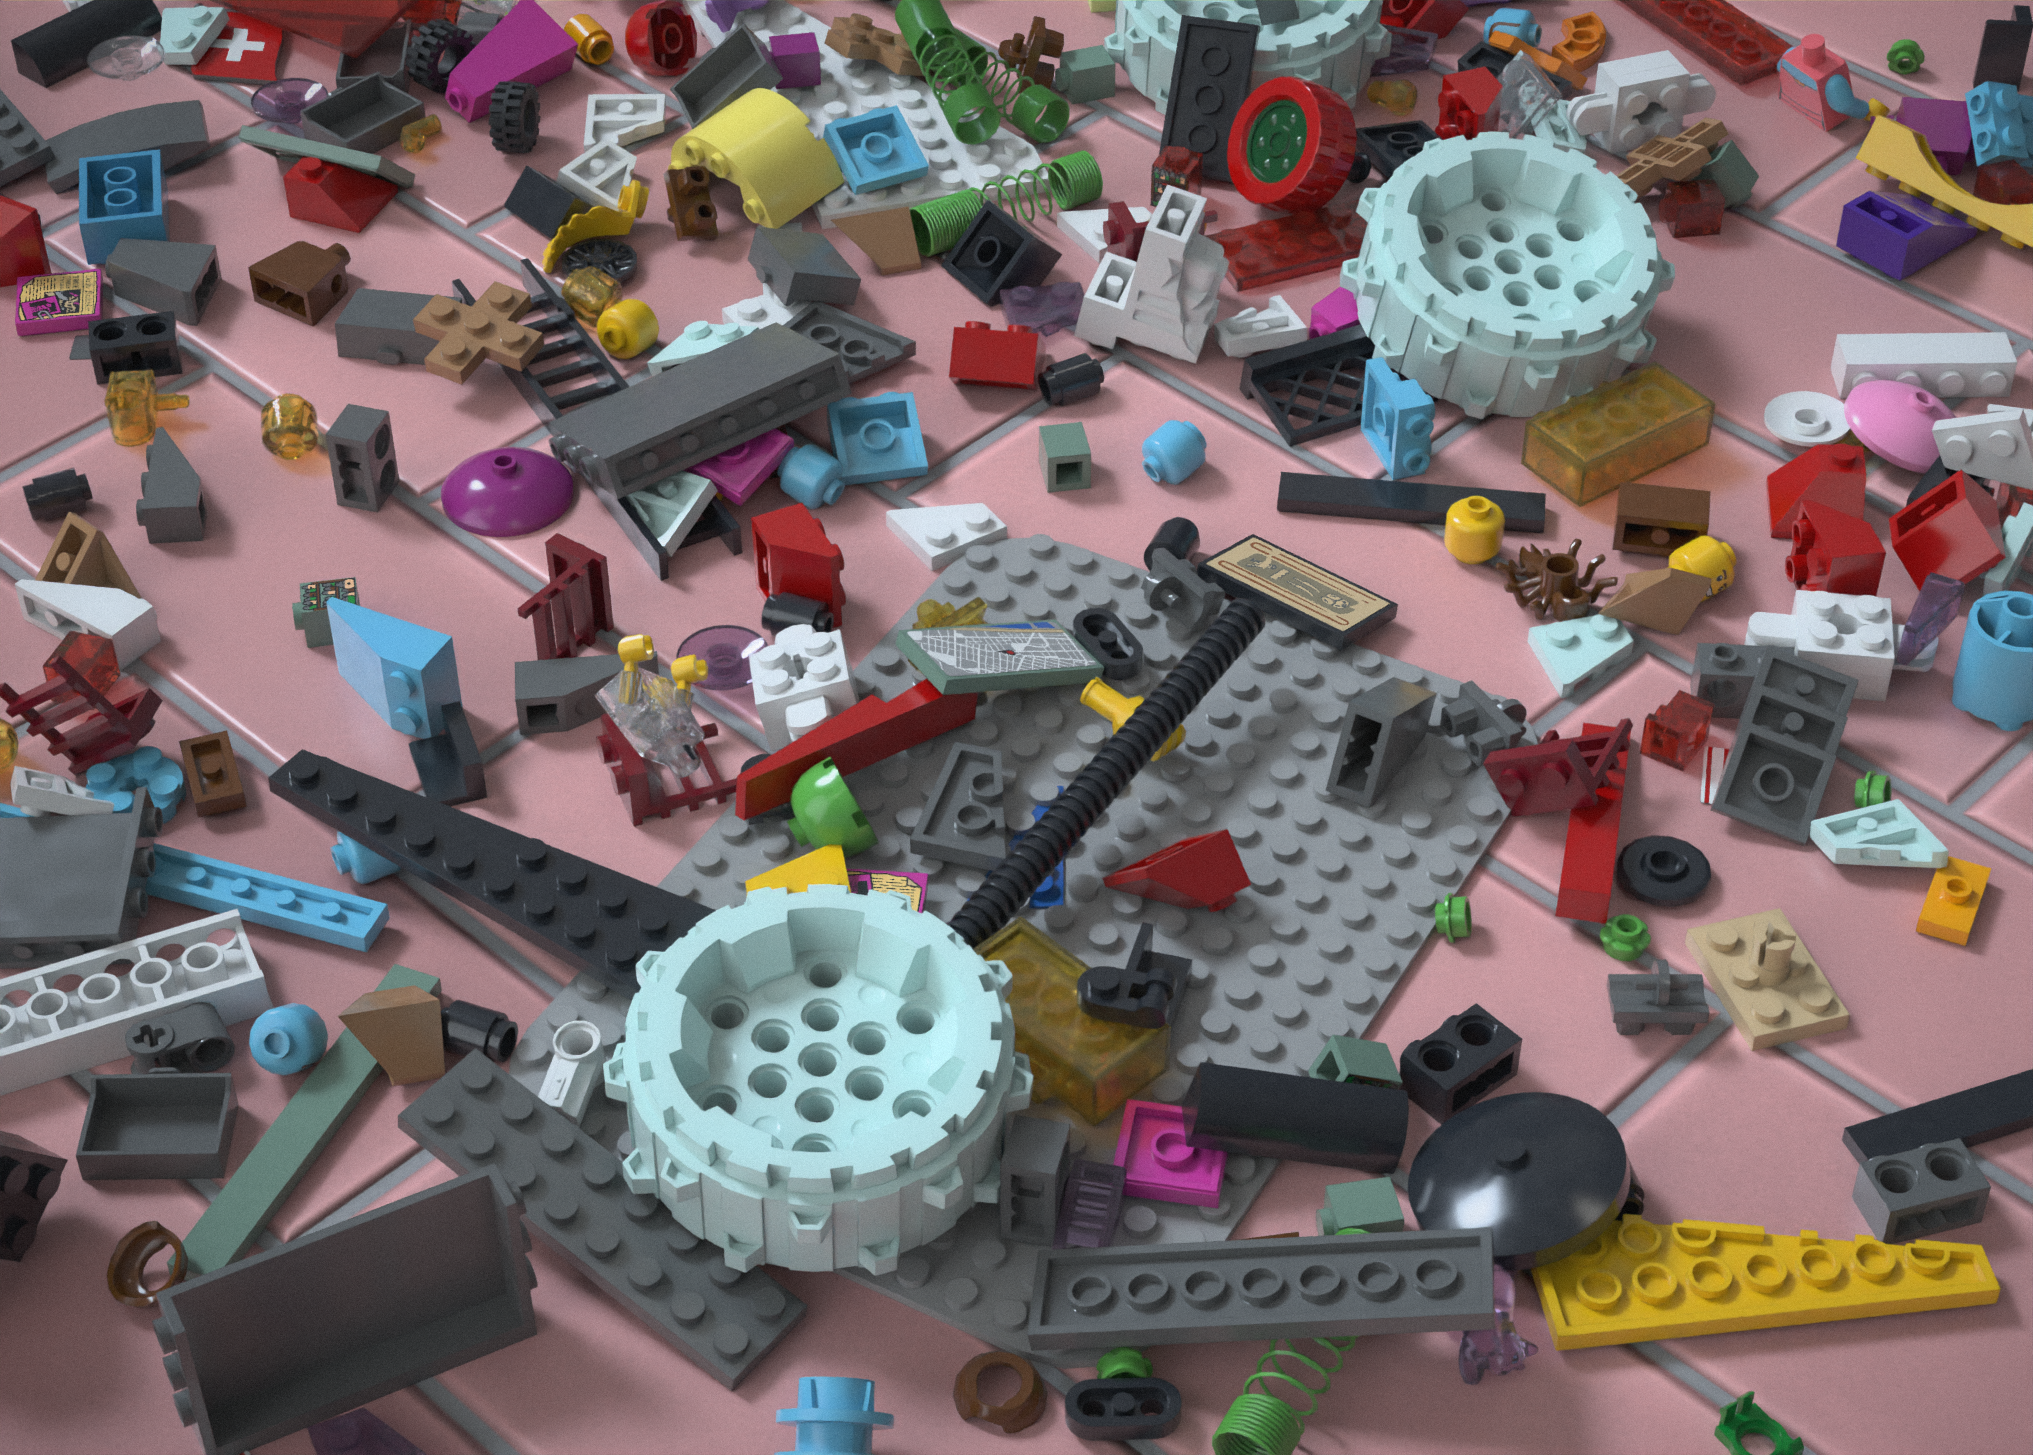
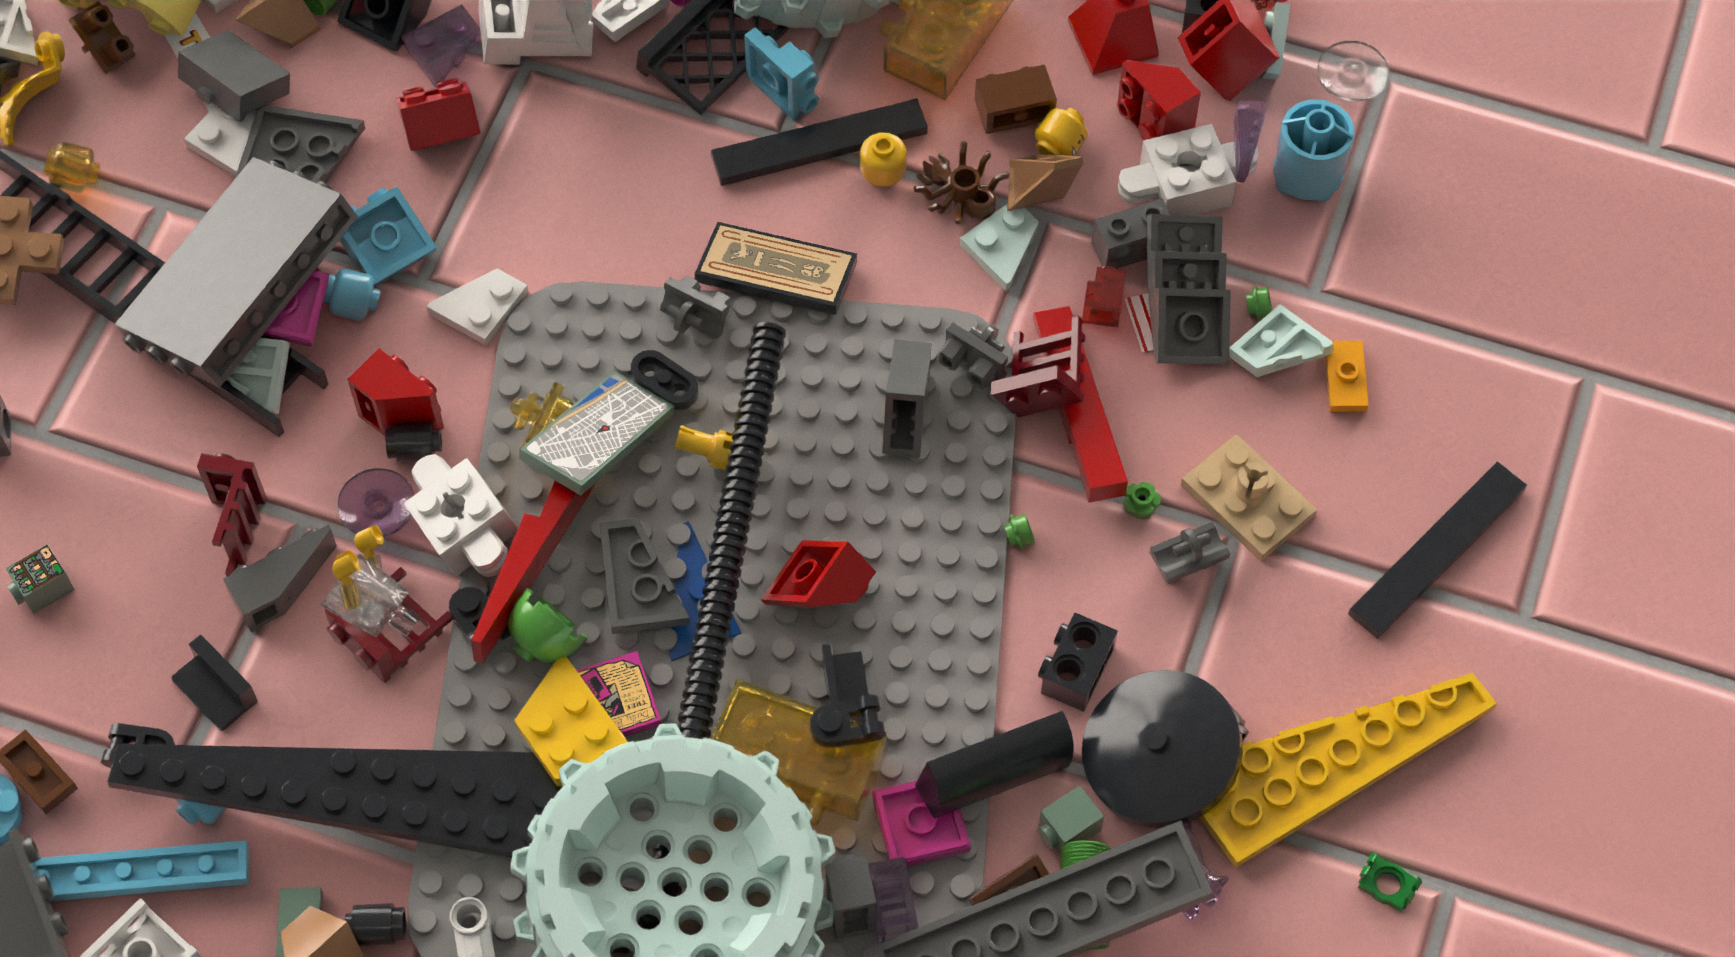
camera: 25 degrees left, 20 degrees up
medium azure slope [326,597,463,739] -> none
magenta dish [441,447,574,537] -> none
black wheel [562,239,637,288] -> none
yellow head [597,299,659,359] -> none
light aqua wing [647,321,759,377] -> none
black brick [1038,353,1104,406] -> none
sand green brick [1039,422,1091,493] -> none
medium azure head [1142,420,1207,485] -> none
black brick [1144,517,1200,571] -> none
sand green brick [1308,1034,1403,1090] -> none
black wheel [1617,835,1711,907] -> none
dark grey brick [1852,1138,1991,1244] -> none

